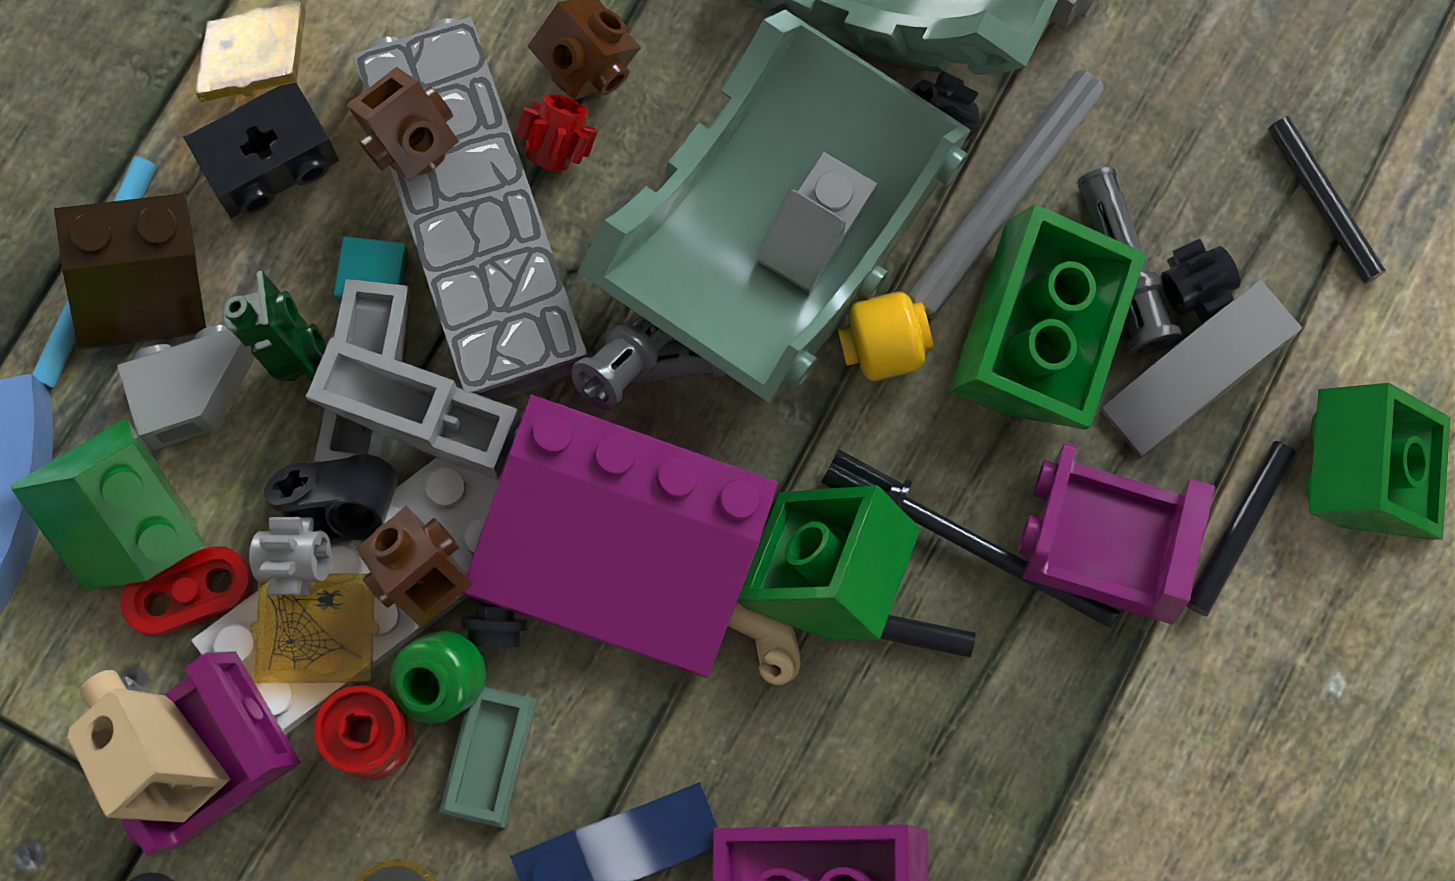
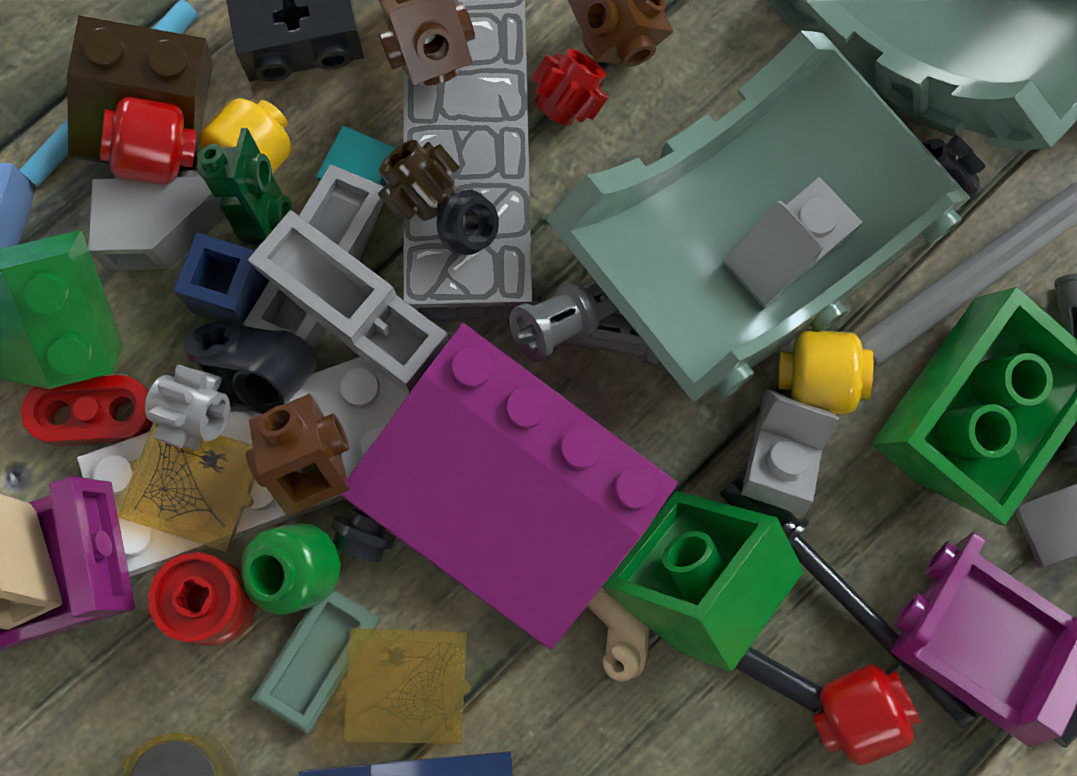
camera: 20 degrees right, 0 degrees up
none -> red head [100,97,196,185]
none -> dark blue brick [173,232,270,326]
none -> yellow head [199,98,292,175]
none -> clear yellow piece [340,628,471,744]
none -> dark brown gear [378,140,460,221]
none -> black plate [437,190,499,255]
none -> light grey slope [741,389,839,515]
none -> red head [813,664,921,766]

